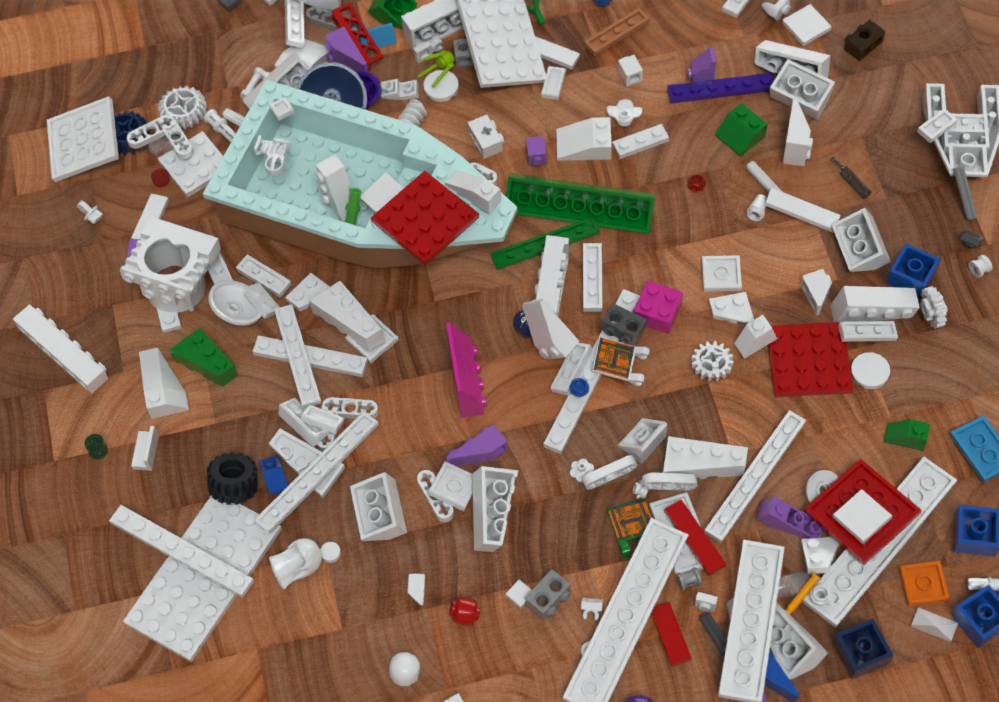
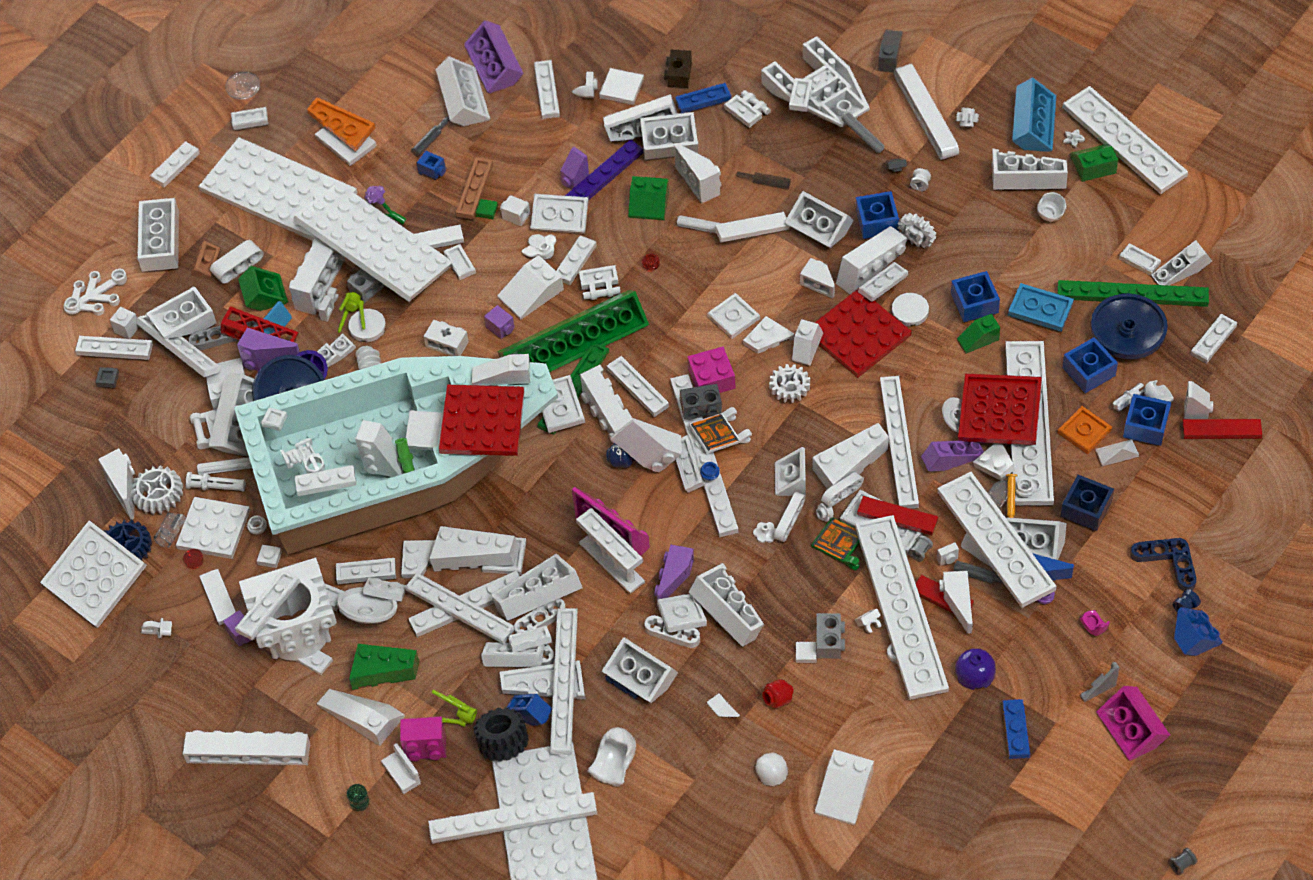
camera: 40 degrees left, 5 degrees down
white beam [127,115,193,160] -> none
white tile [320,542,341,563] -> none
white cone [747,194,767,221] -> none
white tile [833,489,892,544] -> none
none -> white slope [98,449,135,520]
none -> white tile [235,570,300,640]
none -> white plate [257,545,282,568]
none -> white plate [295,465,357,496]
none -> dark pink brick [400,717,446,761]
none -> lime plant [432,690,477,727]
none -> green tile [476,199,498,219]
none -> white wedge [491,554,582,621]
none -> white tile [531,194,589,234]
none -> white tile [542,375,585,433]
none -> white fence [576,508,645,594]
none -> white plate [579,265,621,300]
none -> blue plate [675,83,731,113]
none -> white plate [724,90,771,128]
none -> white slope [939,571,973,633]
none -> blue brick [951,271,1000,322]

